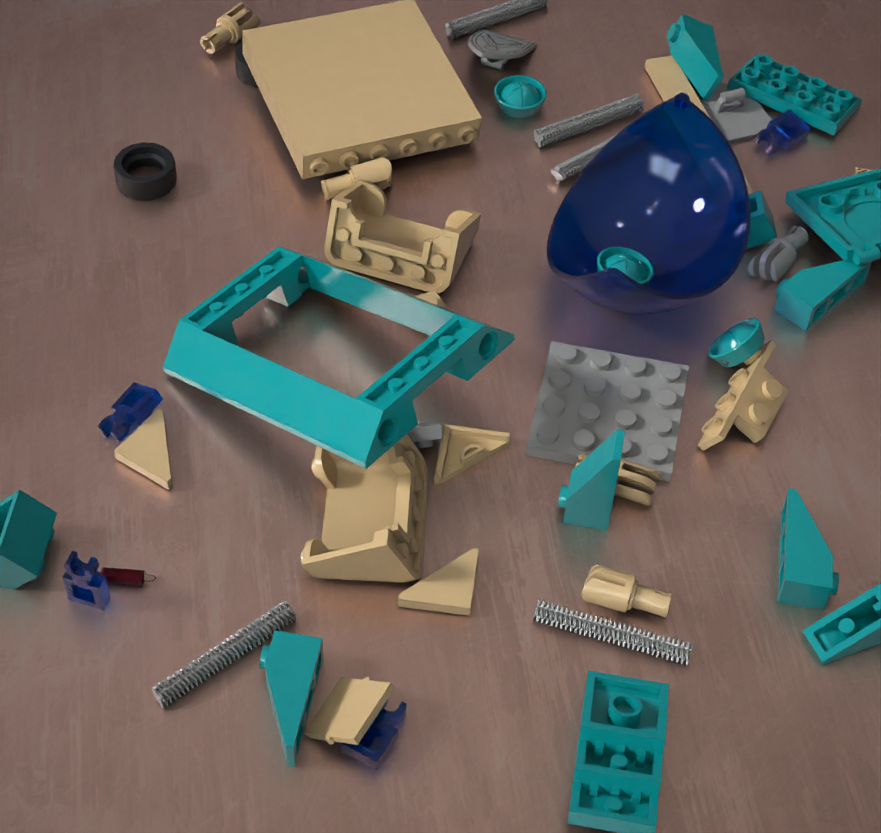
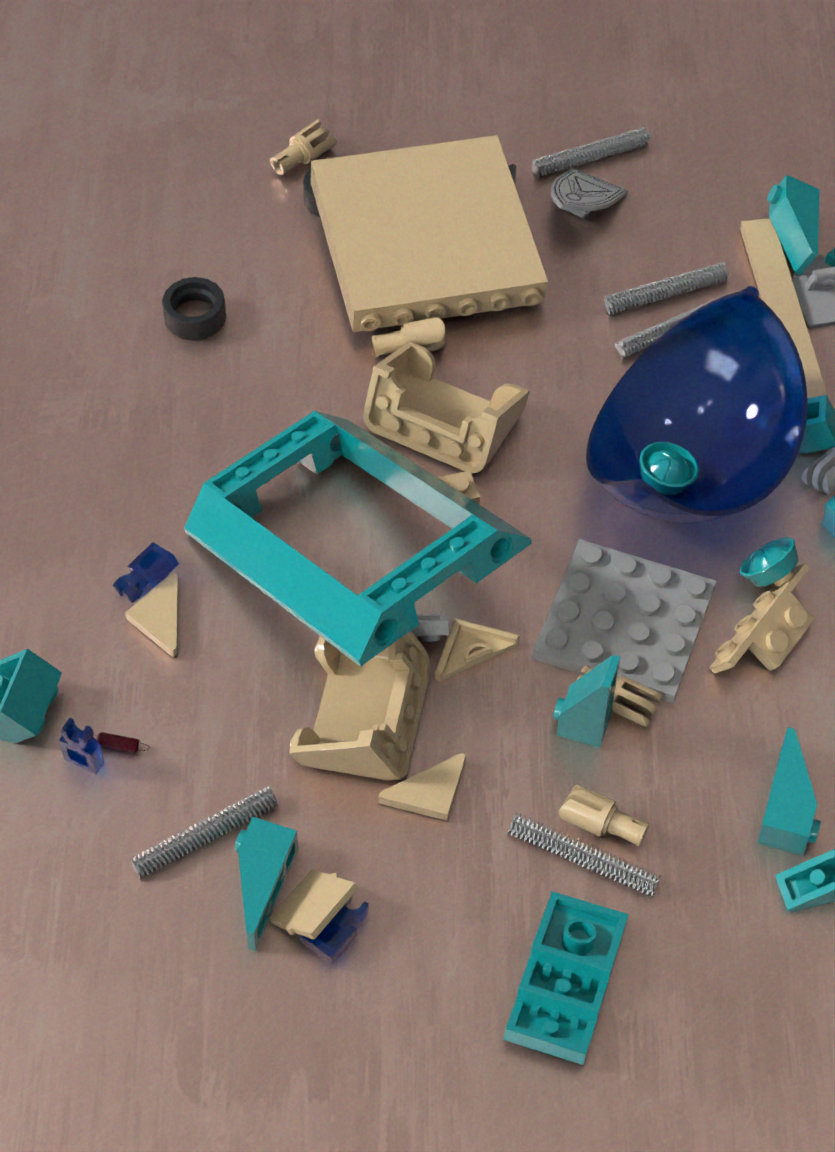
camera: 10 degrees right, 5 degrees up
teal hat [494,75,547,118] -> none

